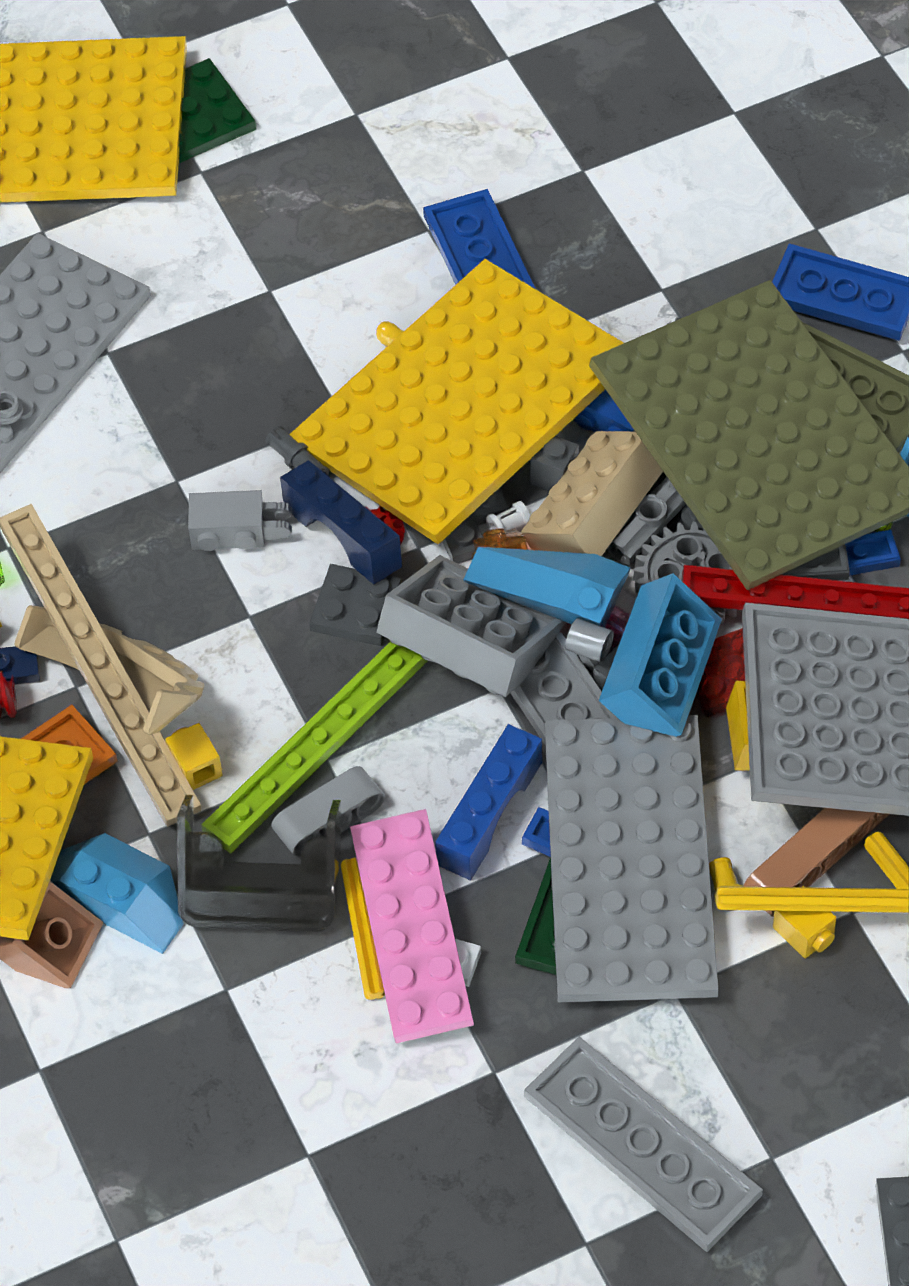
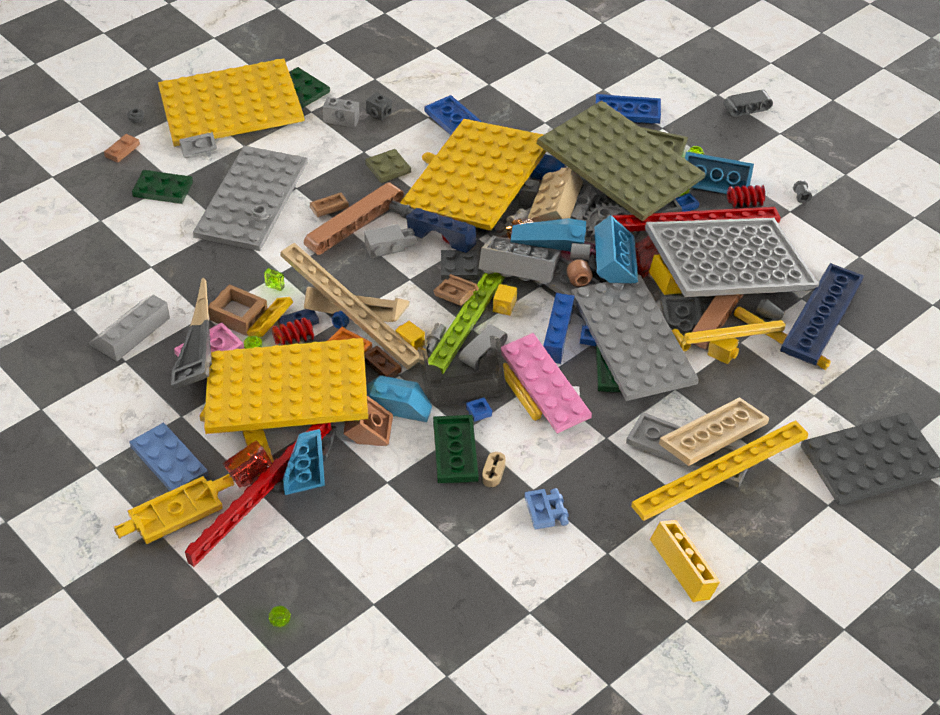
camera: 20 degrees left, 10 degrees down
none -> nougat beam [303,183,404,255]
none -> medium nougat plate [310,193,349,218]
none -> light grey brick [323,97,360,128]
none -> blue plate [332,311,349,329]
none -> reddish brown plate [364,345,402,378]
none -> olive plate [365,149,411,183]
none -> dark grey brick [366,92,392,121]
none -> light grey pin [422,323,446,357]
none -> medium nougat plate [433,274,479,306]
none -> dark green plate [433,415,479,483]
none -> blue plate [466,398,492,422]
none -> tan beam [482,452,506,487]
none -> yellow brick [493,284,517,316]
none -> medium blue plate [524,488,569,530]
none -> nougat head [566,260,592,287]
none -> yellow plate [631,420,809,521]
none -> tan plate [659,397,769,466]
none -> dark grey plate [660,296,702,336]

